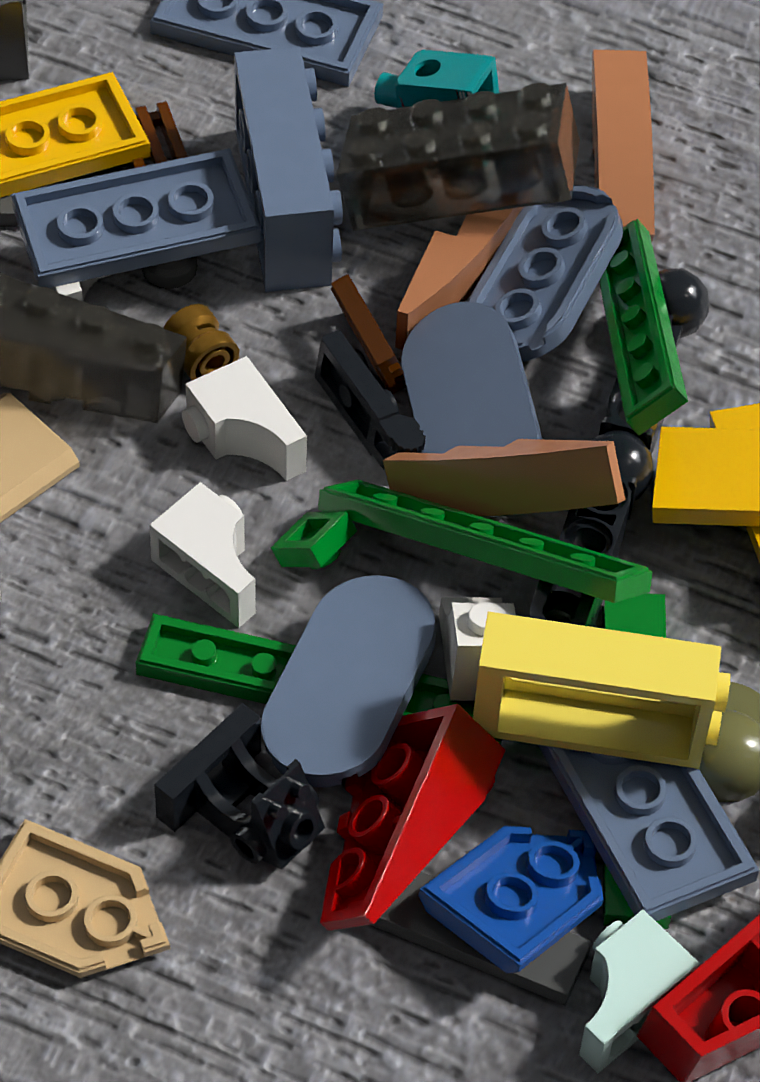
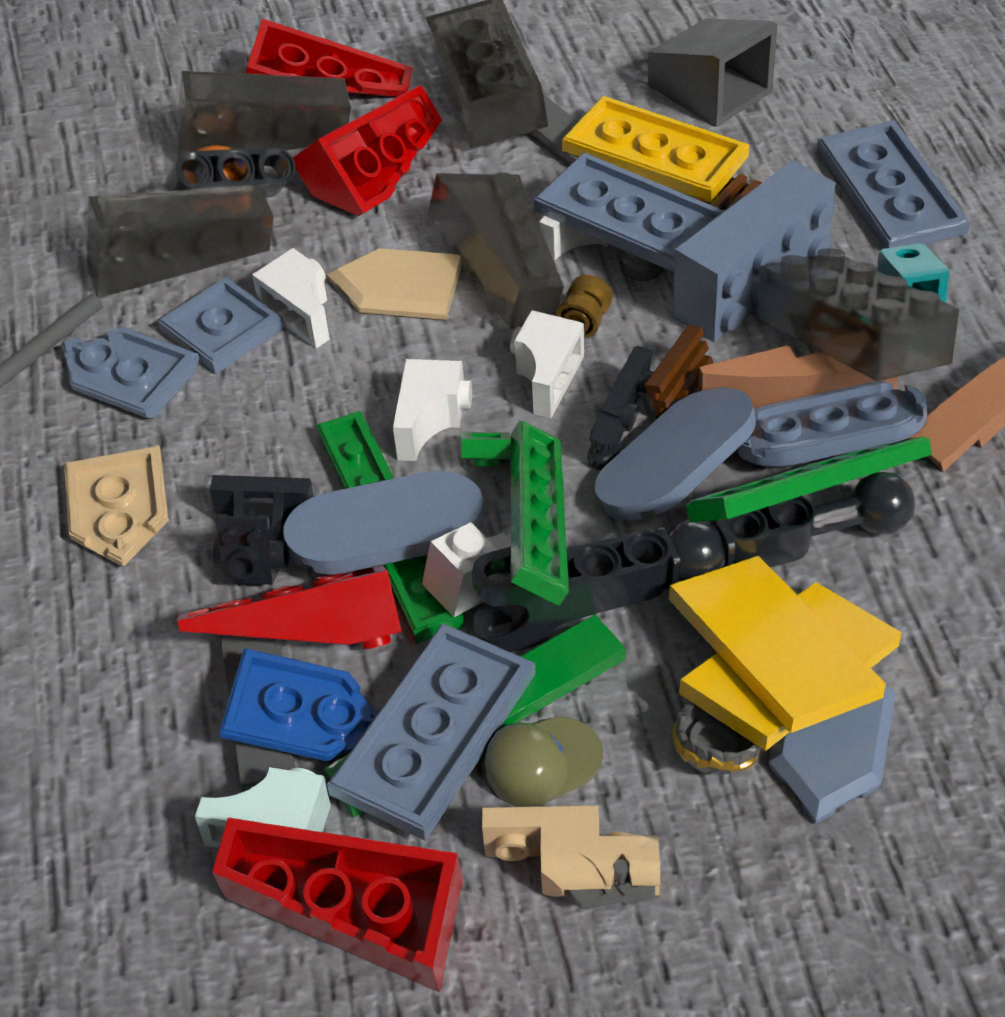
camera: 60 degrees right, 5 degrees down
nougat slope [383,439,625,516] -> none
light yellow piece [473,611,731,769] -> none

